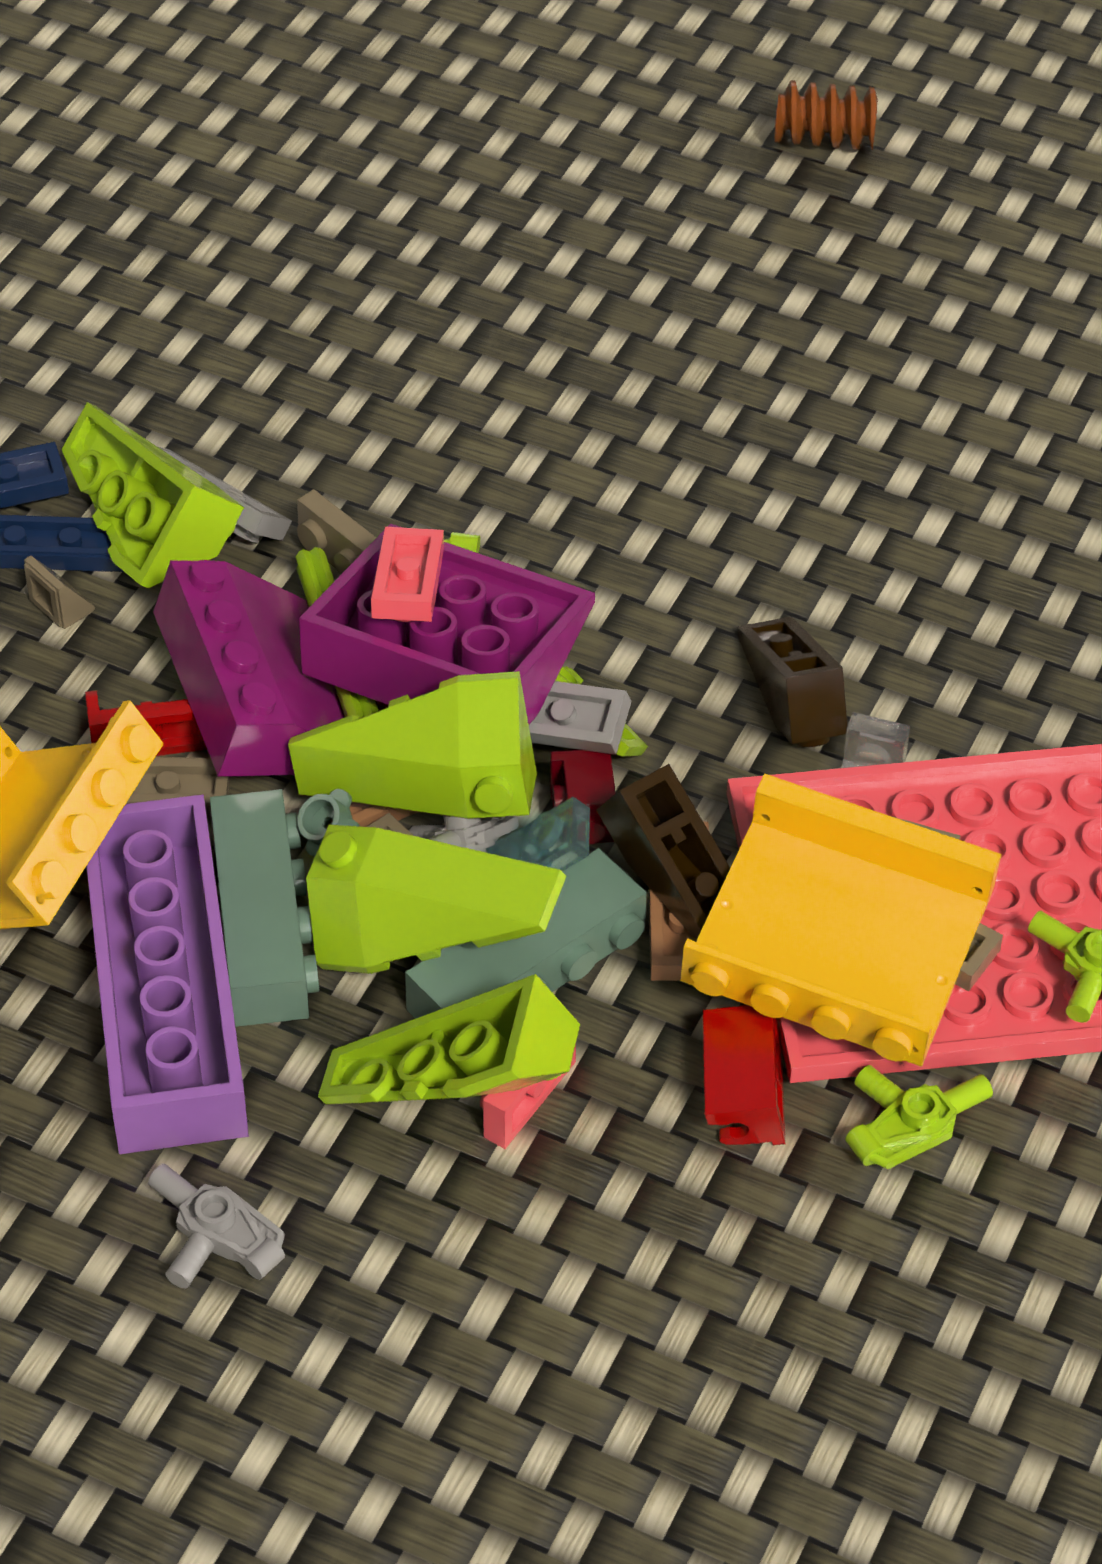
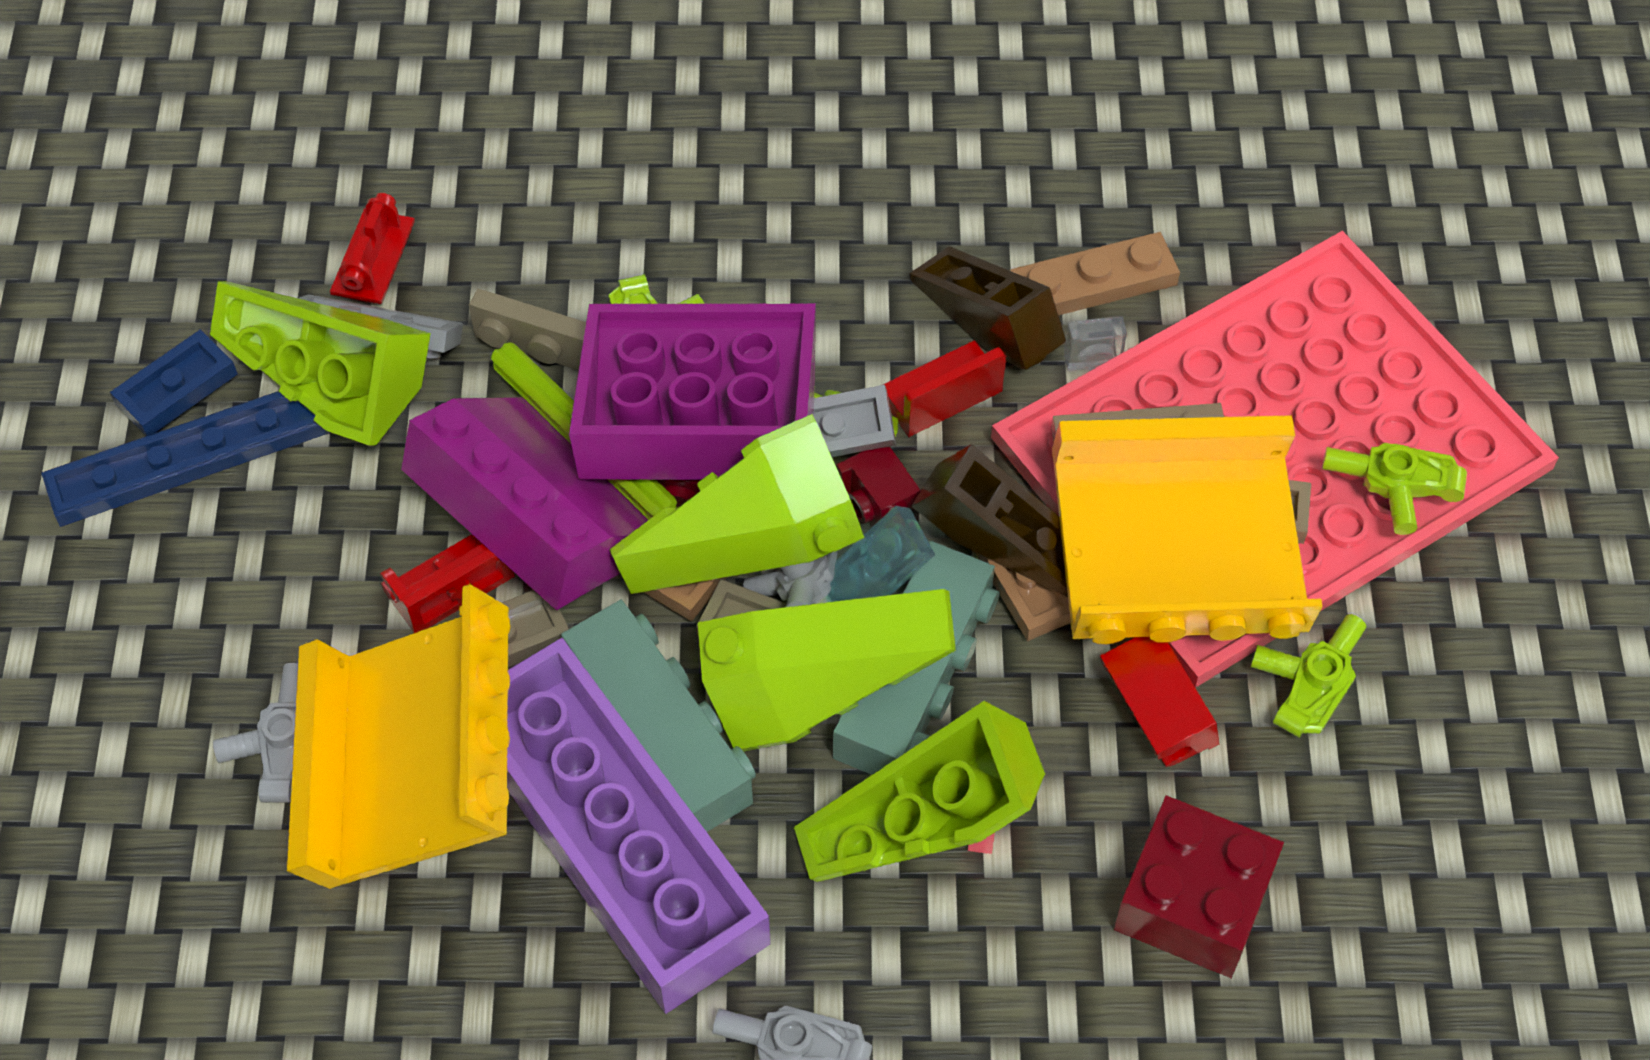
camera: 25 degrees left, 10 degrees up
dark tan slope [24,555,95,629] -> none
sand green plate [297,789,360,857] -> none
coral plate [371,527,444,622] -> none
none -> red hinge [330,193,415,304]
none -> red panel [883,340,1006,438]
none -> medium nougat plate [1010,232,1180,315]
none -> dark red brick [1114,795,1284,979]

